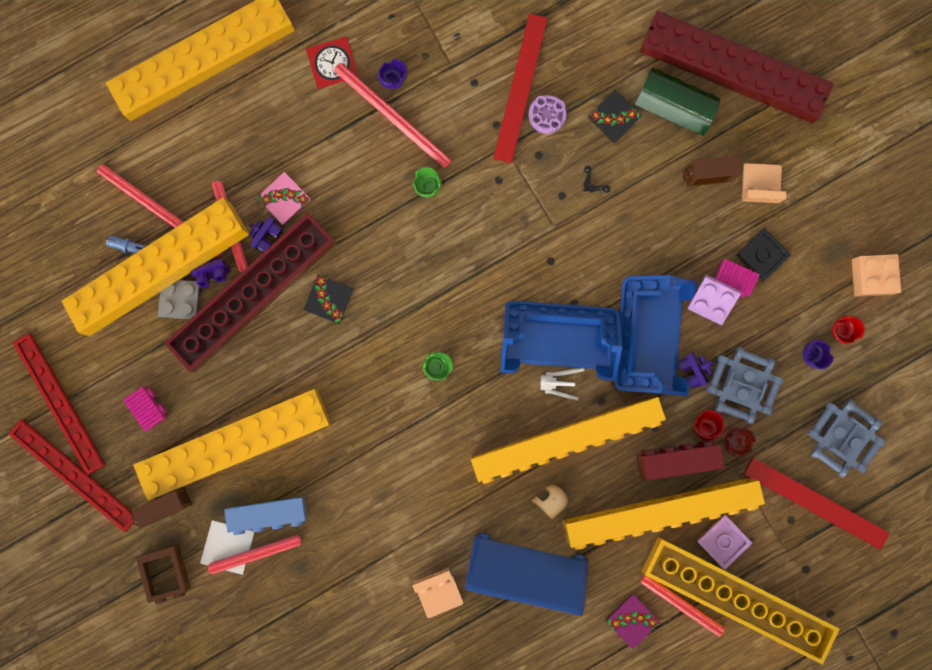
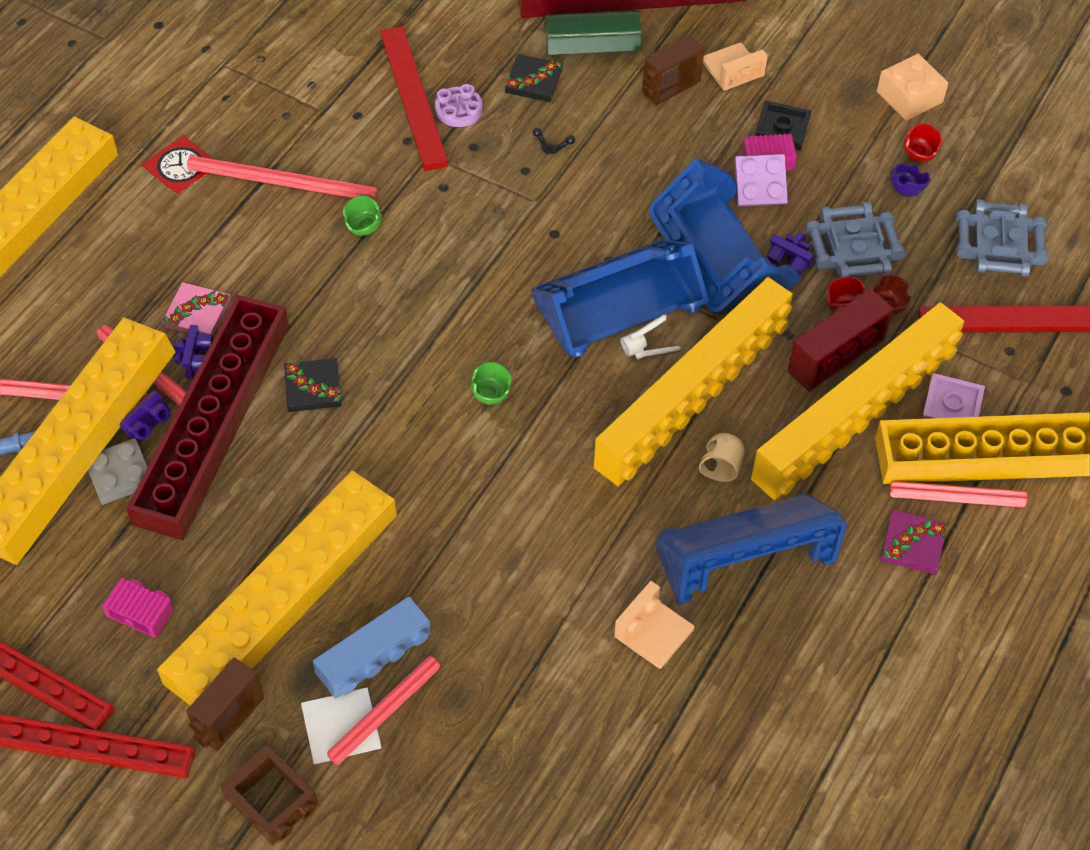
camera: 30 degrees left, 30 degrees down
dark purple hair [378,59,407,89] -> none

